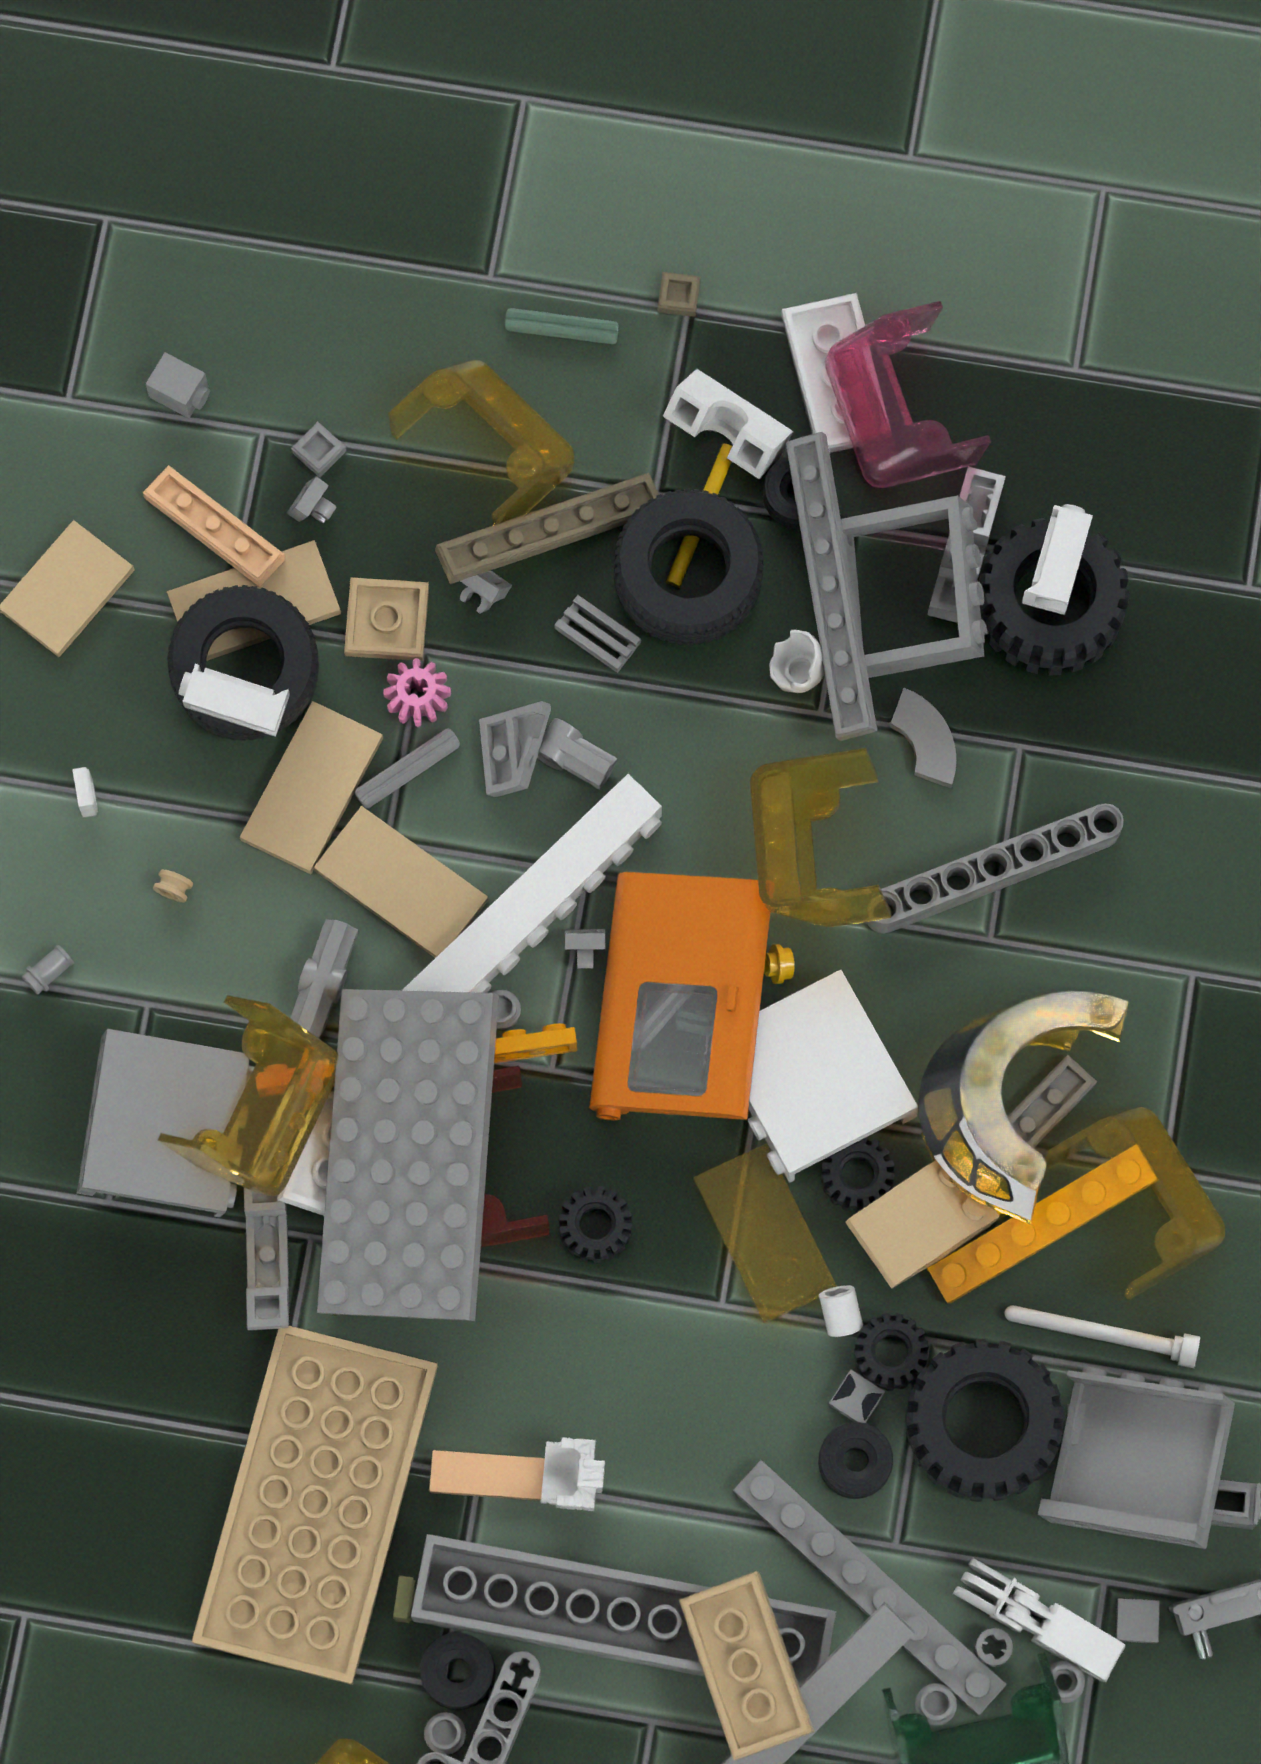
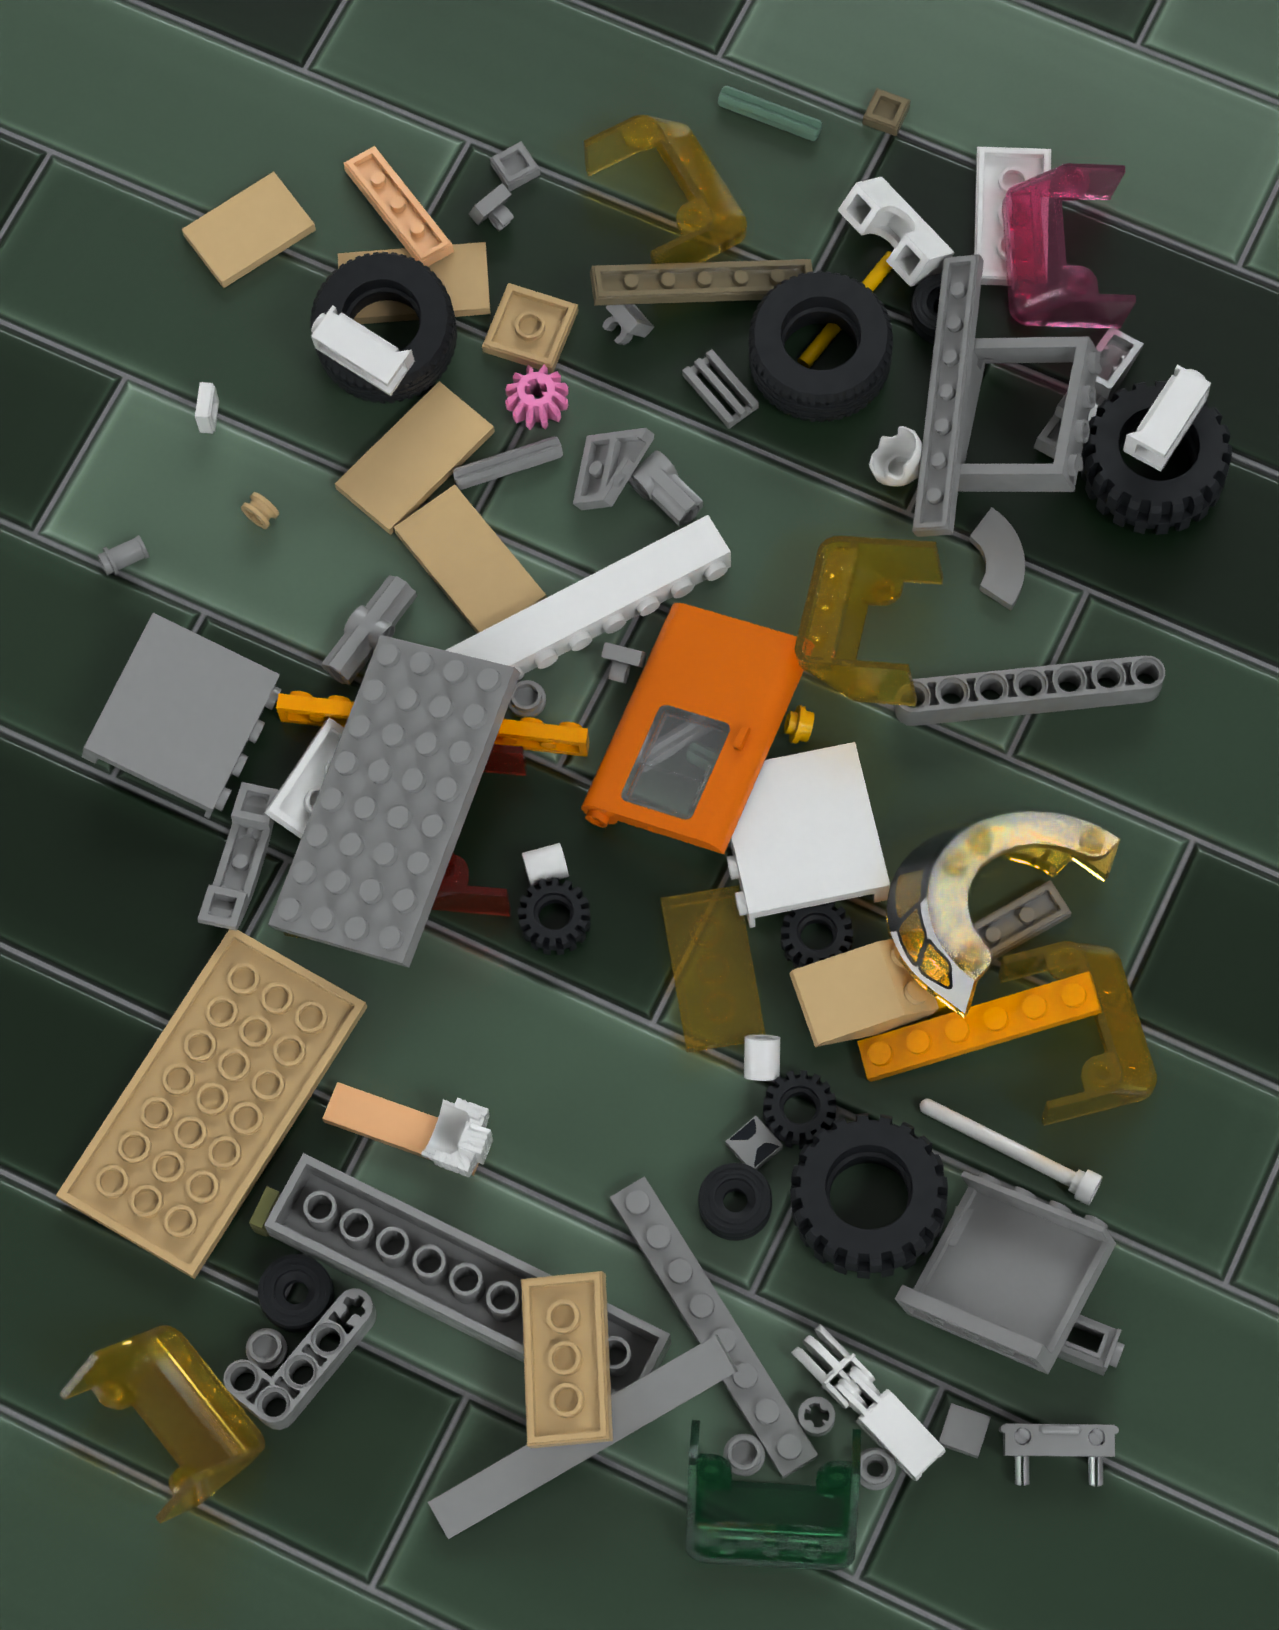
camera: 20 degrees right, 5 degrees down
light grey brick [145,352,210,419] -> none
clear yellow windscreen [158,995,339,1196] -> none
none -> white piece [522,843,569,886]

